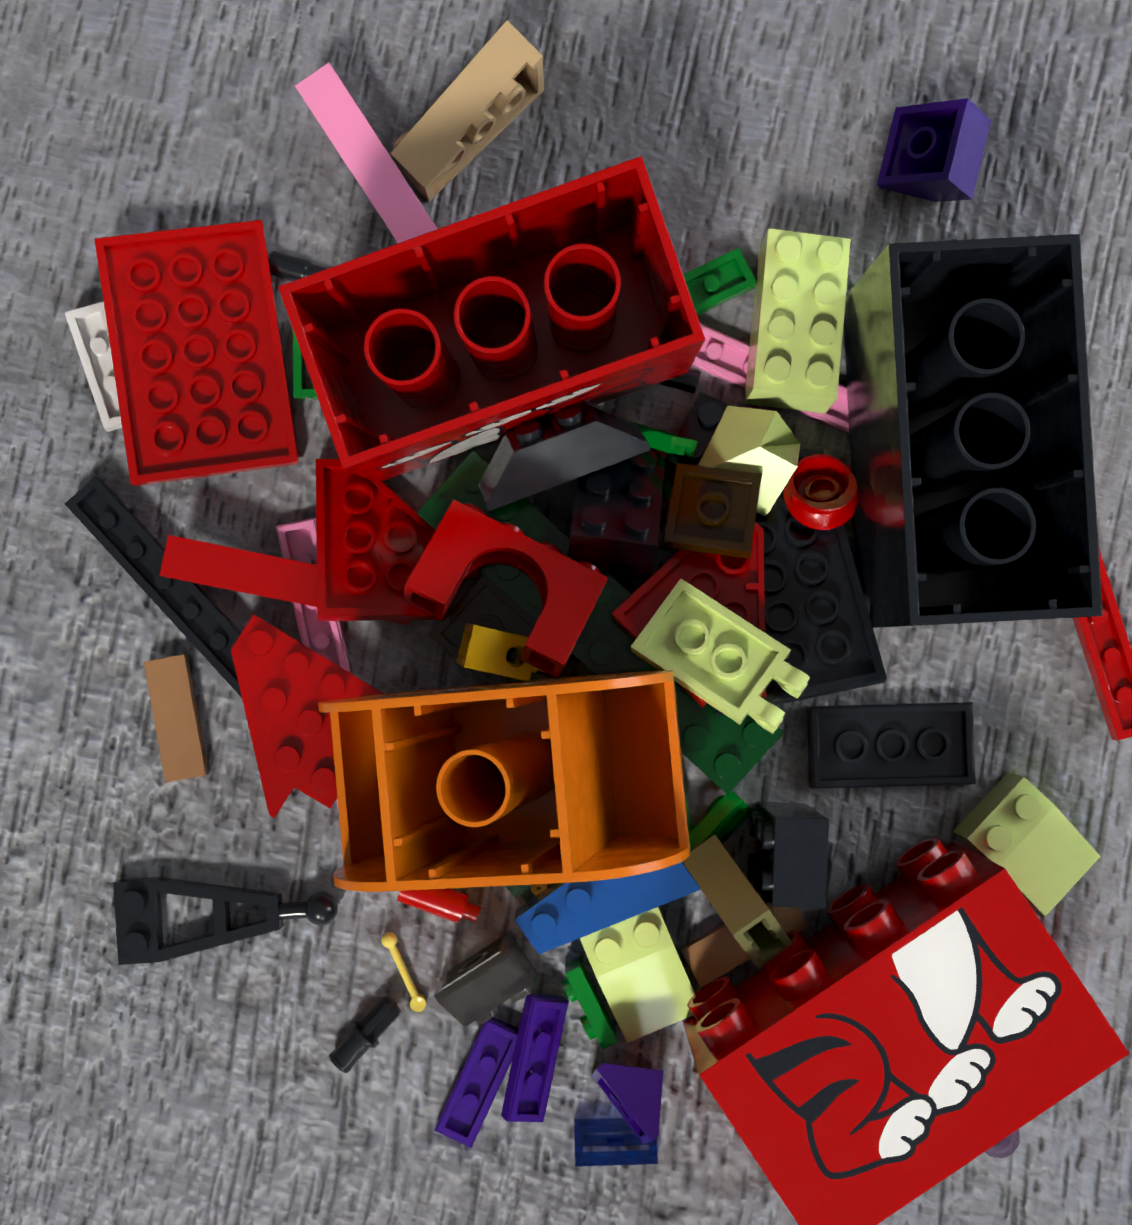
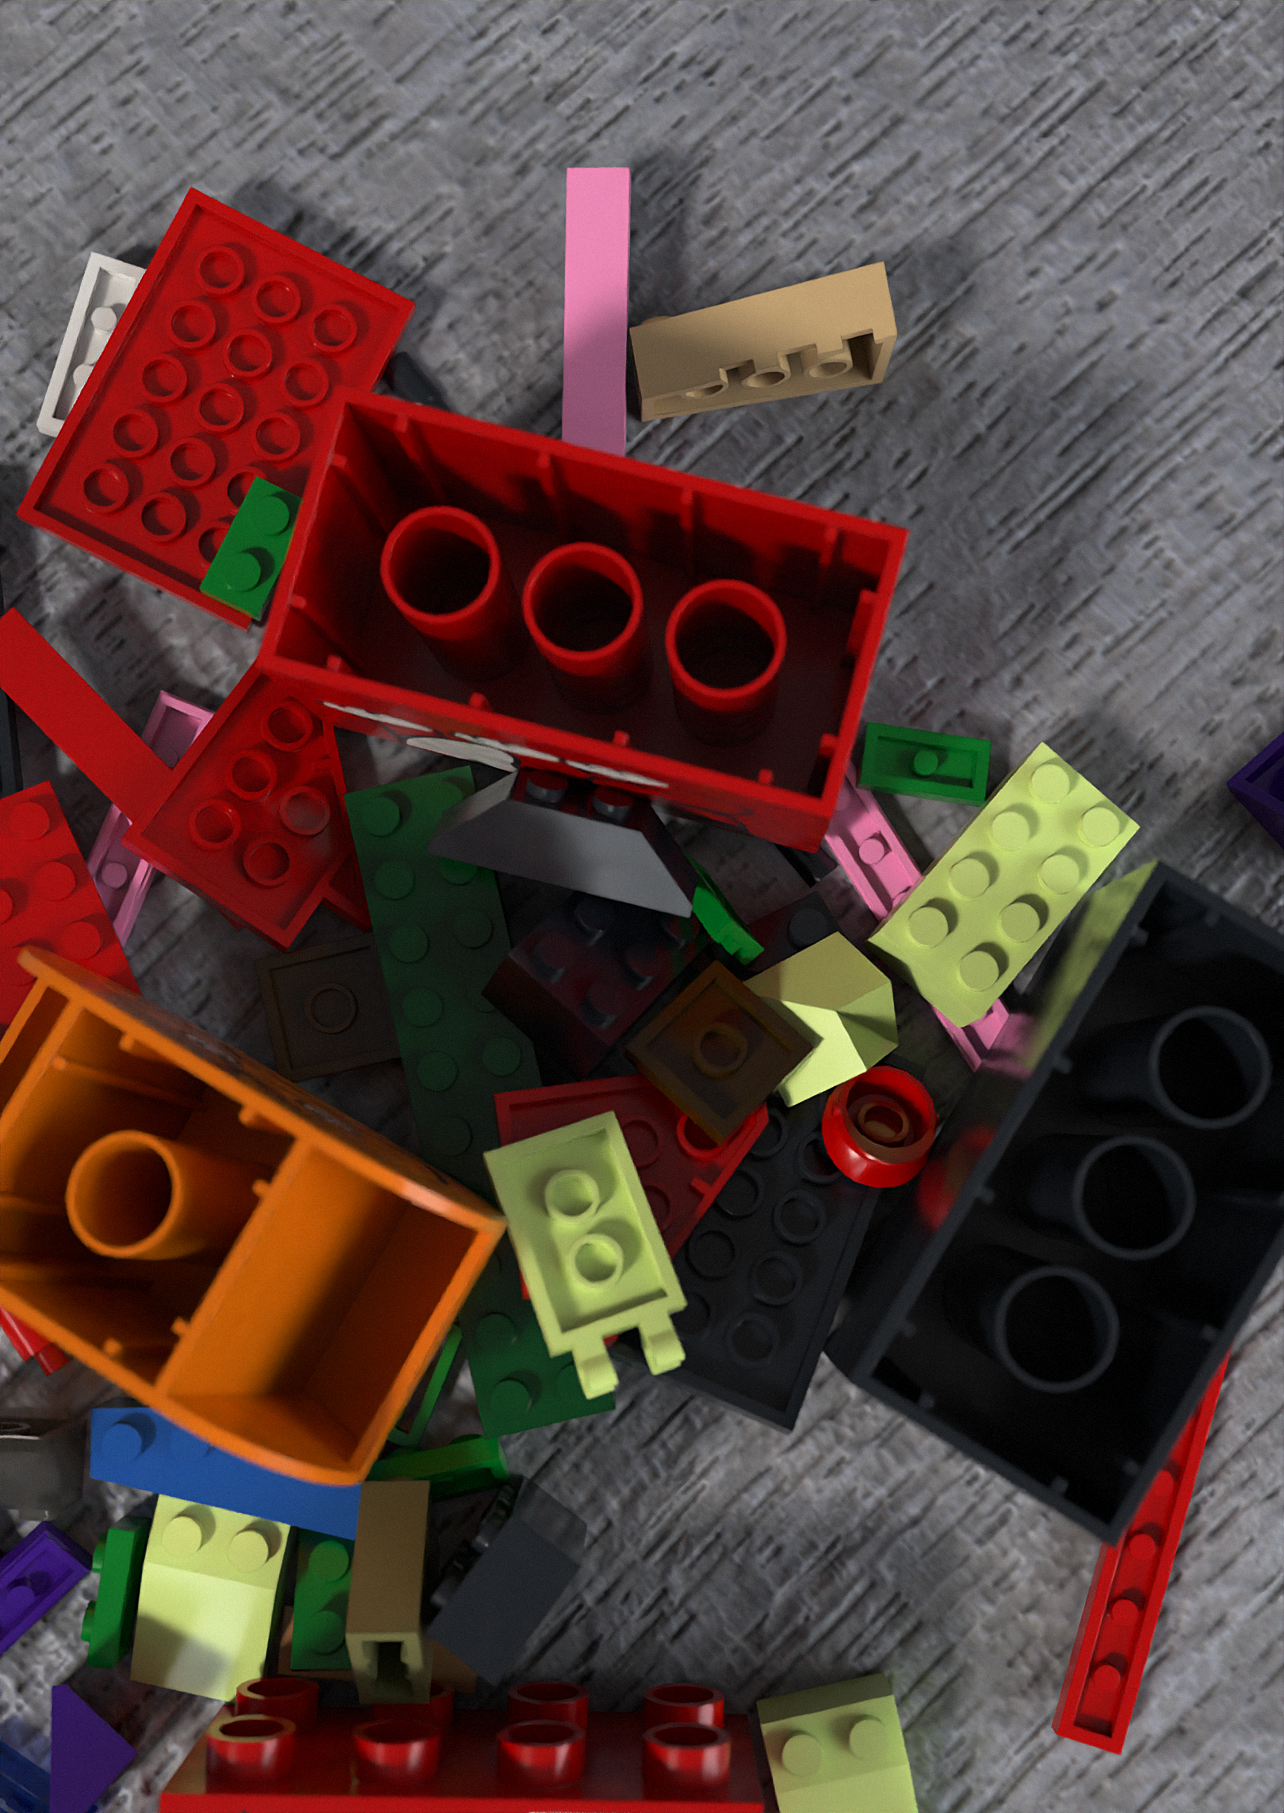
camera: 35 degrees right, 5 degrees down
red arch [403,499,608,678] -> none
yellow torso [456,623,552,681] -> none
black tile [807,702,976,789] -> none
none -> green plate [199,476,303,621]
none -> green plate [290,1529,355,1672]

